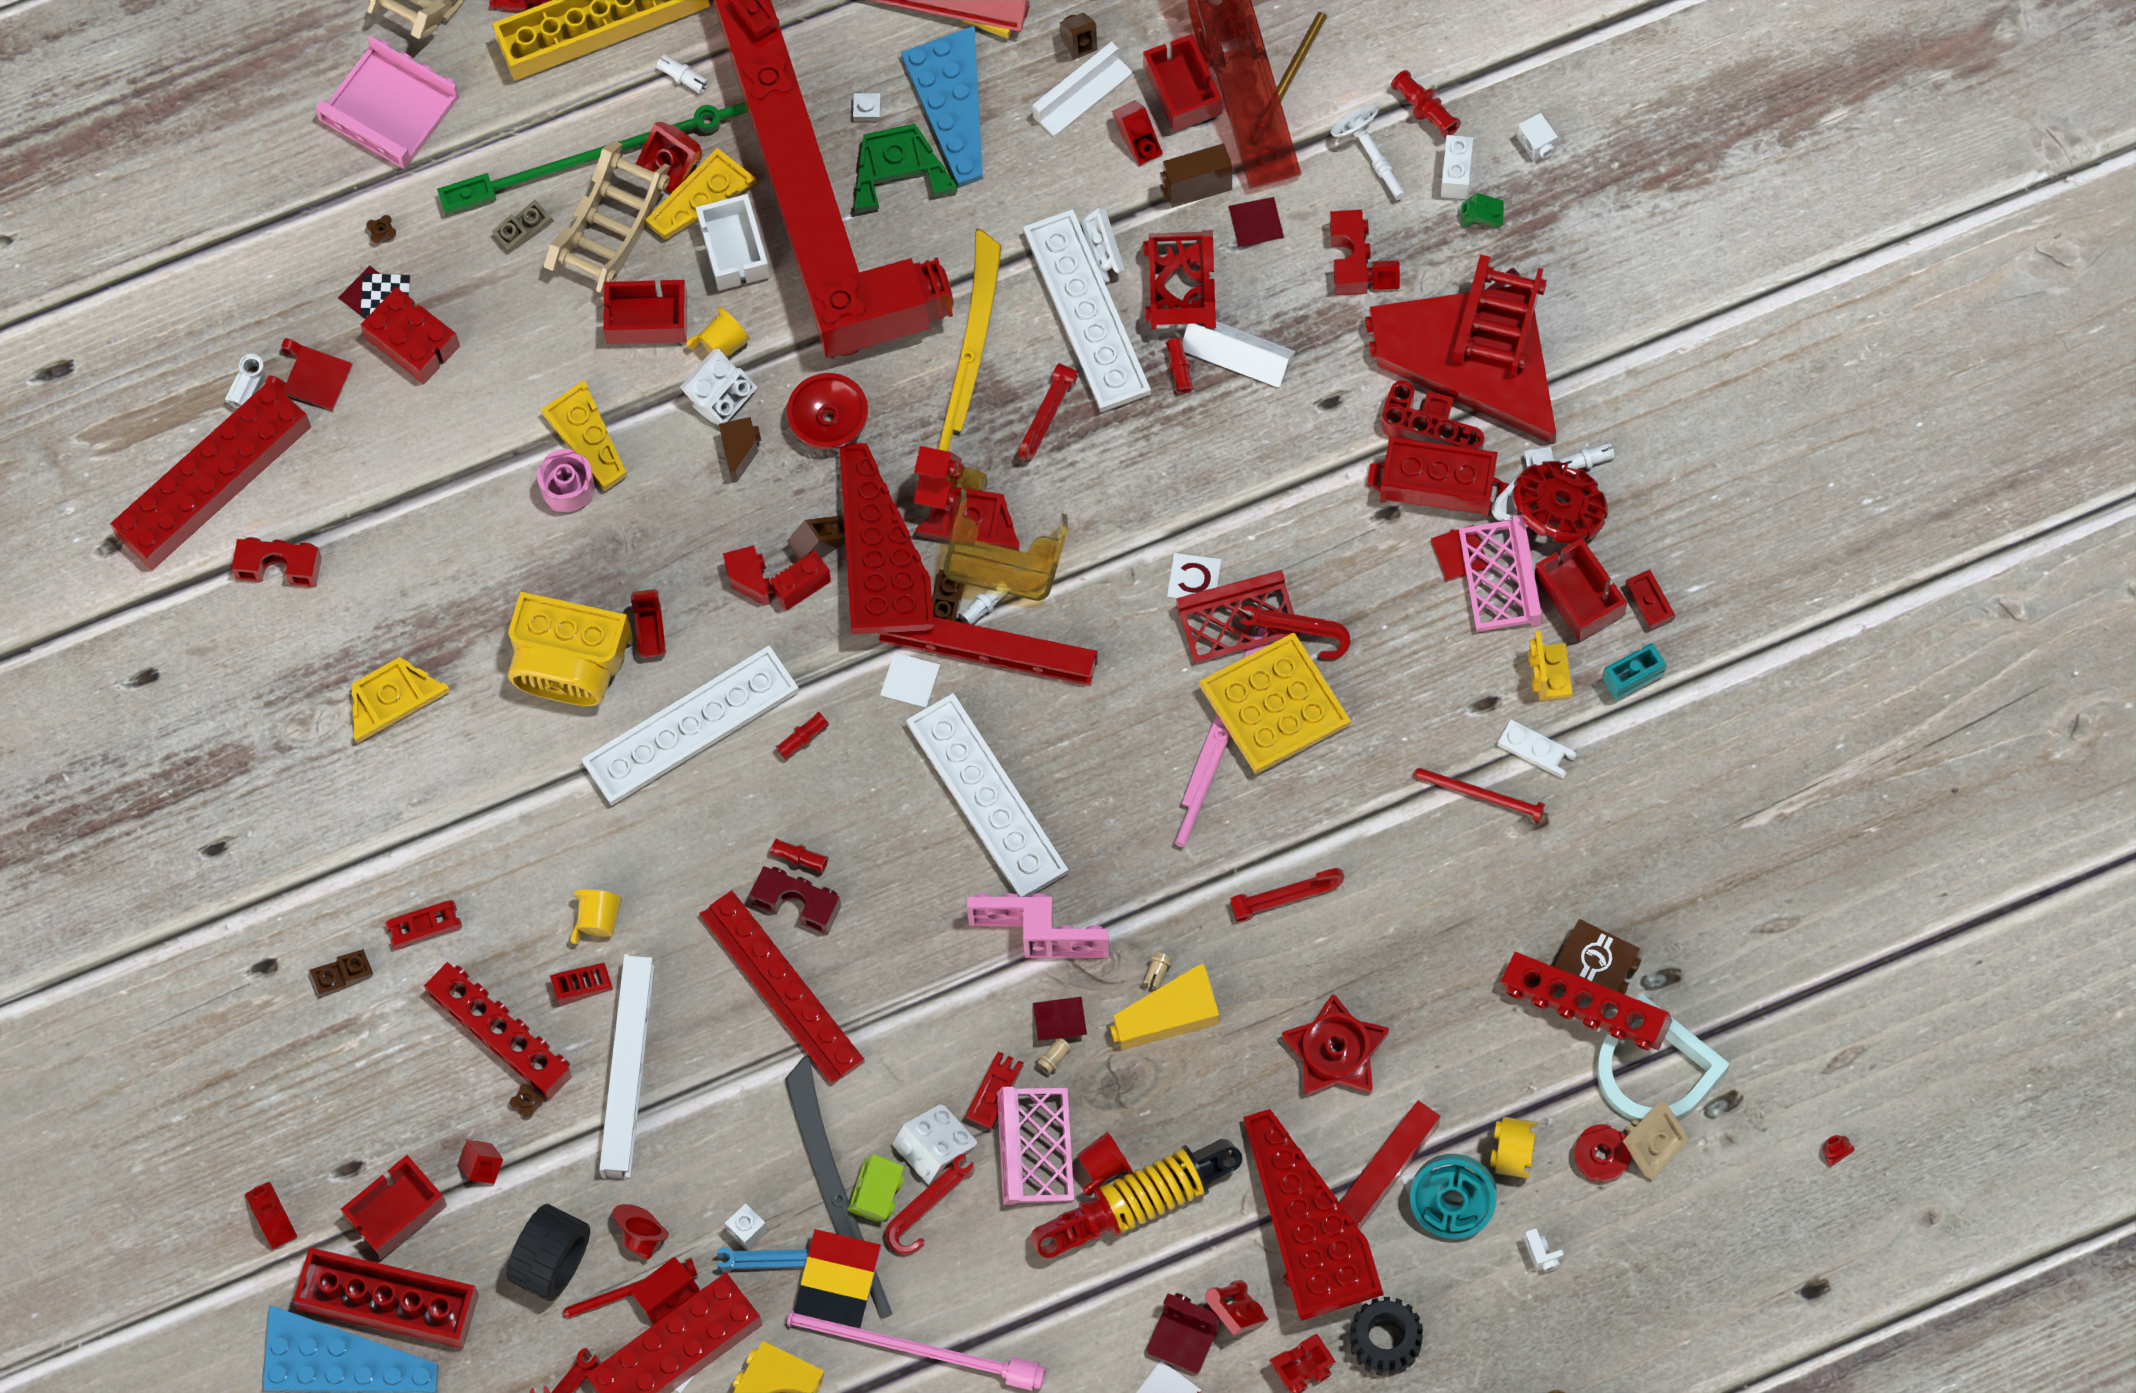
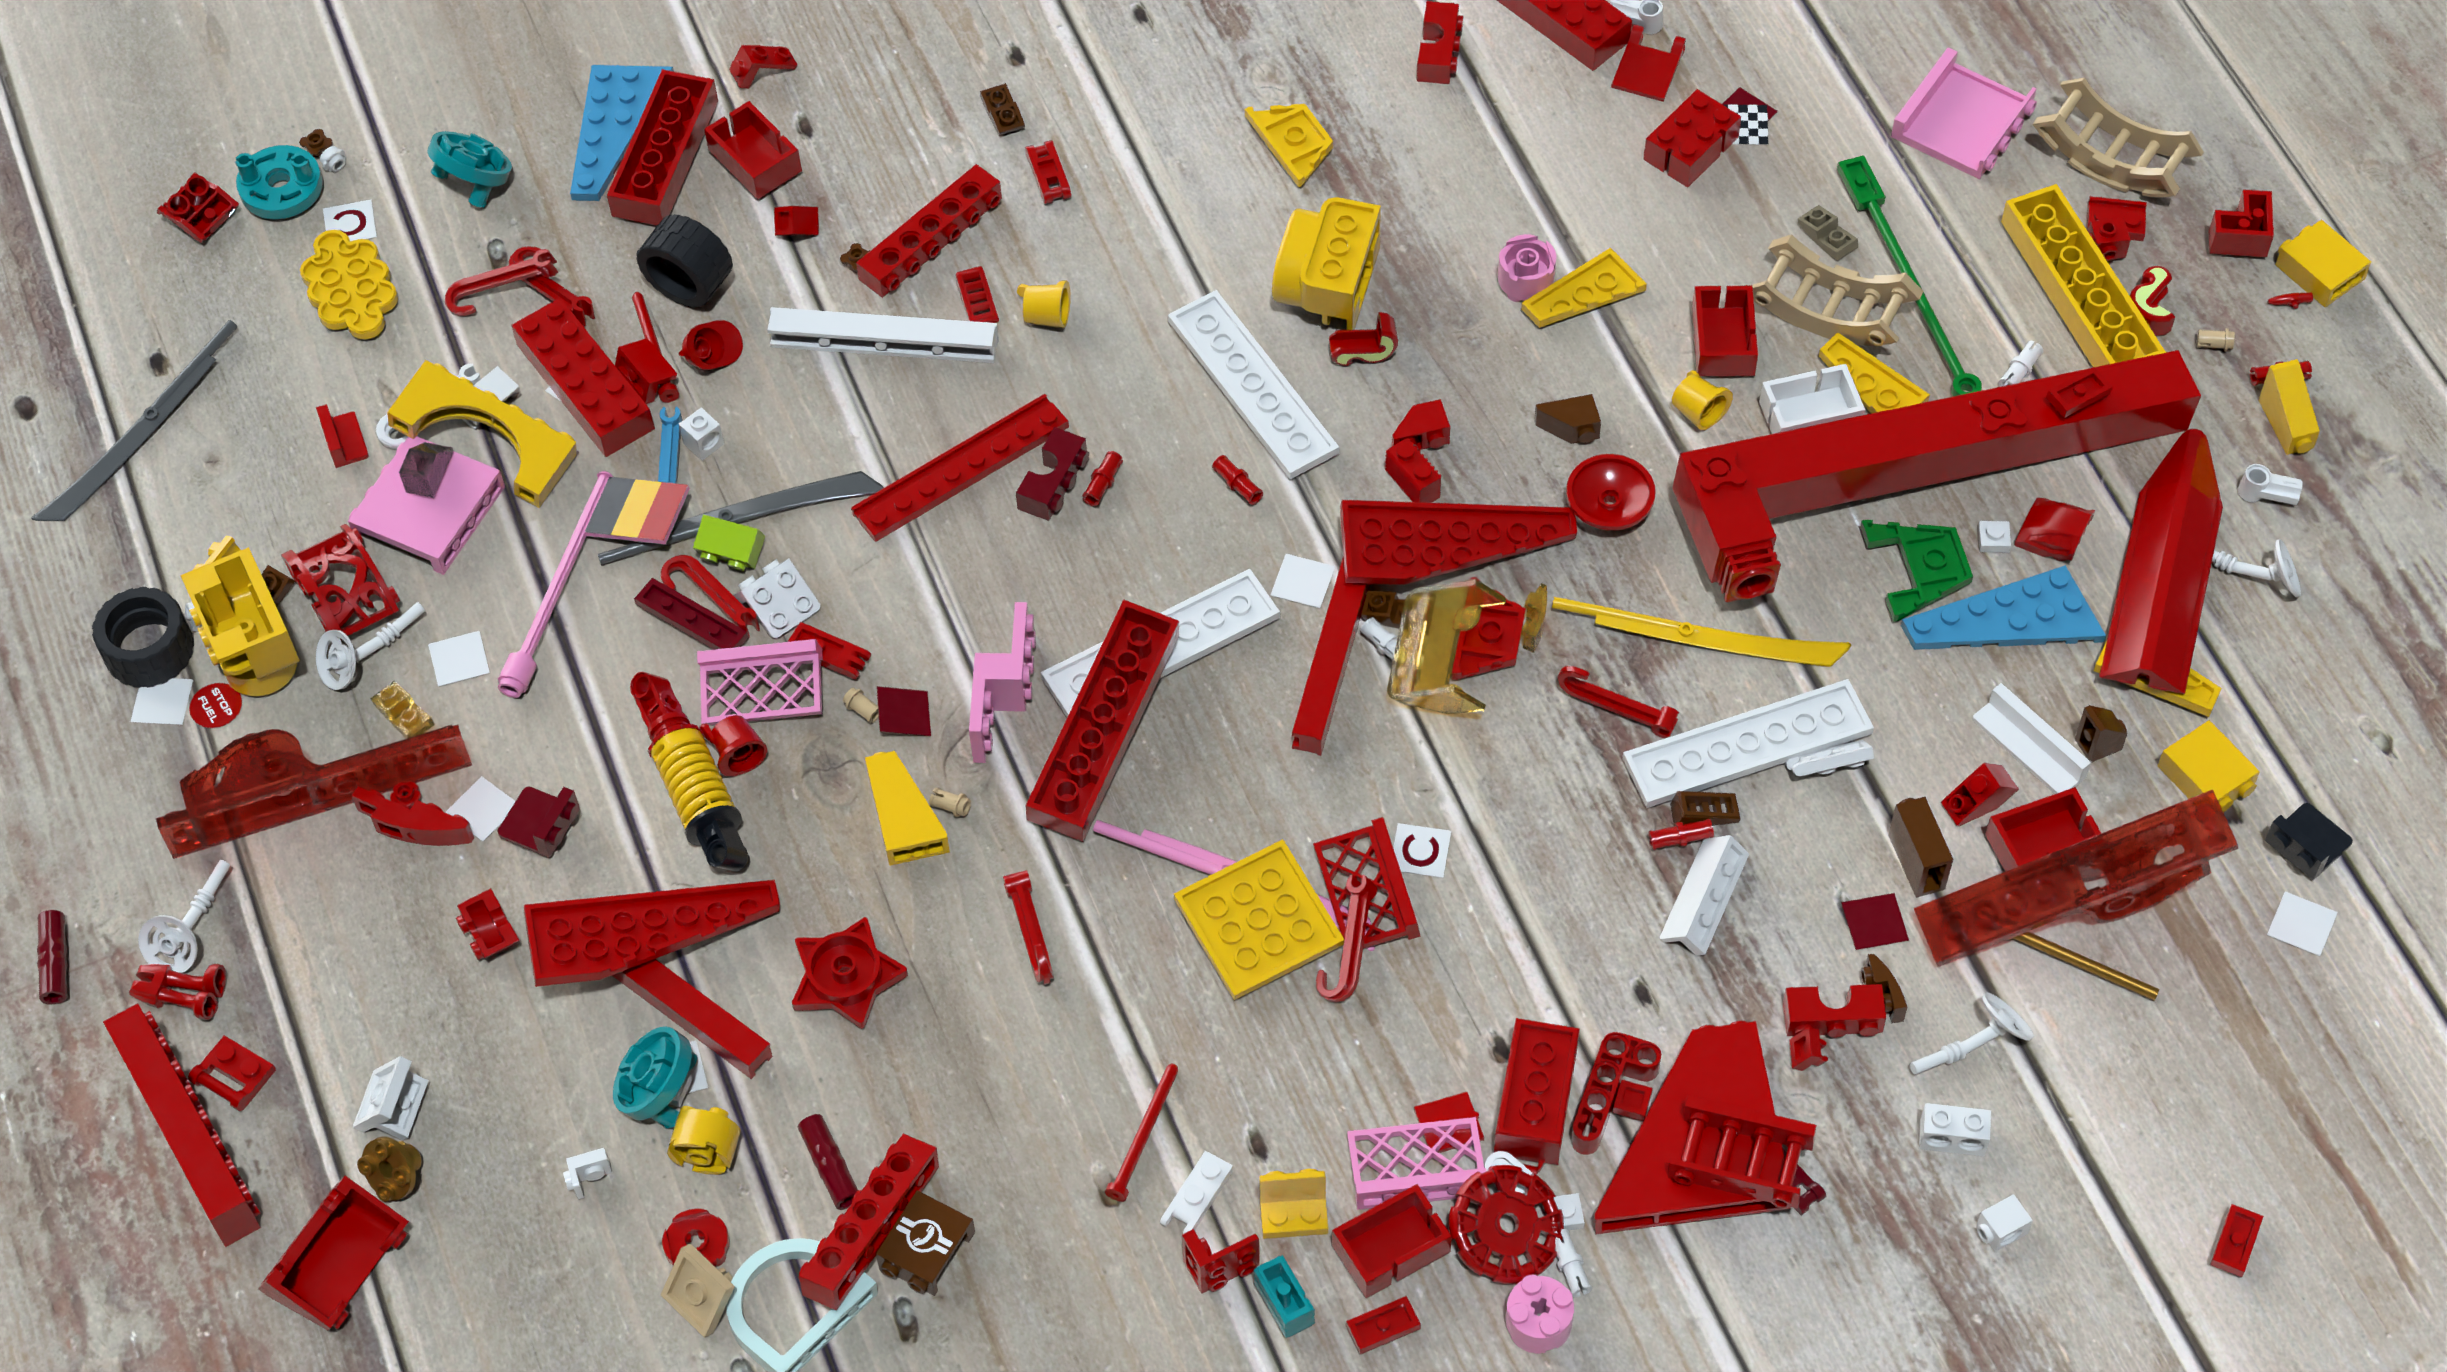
camera: 90 degrees right, 10 degrees down
reddish brown plate [366,215,396,243] -> none
red slope [635,121,702,193] -> none
white brick [680,348,758,425] -> none
reddish brown slope [787,516,845,560] -> none
red brick [913,446,964,512] -> none
red fence [1143,230,1216,330] -> none
red plate [1205,1280,1269,1336] -> none
black tyre [1350,1297,1423,1376] -> none
red piece [1391,70,1461,138] -> none
green bracket [1460,193,1504,229] -> none
none -> dark red plate [634,578,749,650]
none -> dark red axle [797,1114,858,1210]
none -> red brick [1025,599,1179,842]
none -> red bracket [1182,1229,1260,1294]
none -> bright pink brick [1505,1275,1574,1354]
none -> reddish brown slope [1670,791,1741,826]
none -> reddish brown slope [1861,954,1908,1023]
none -> red slope [2014,498,2095,561]

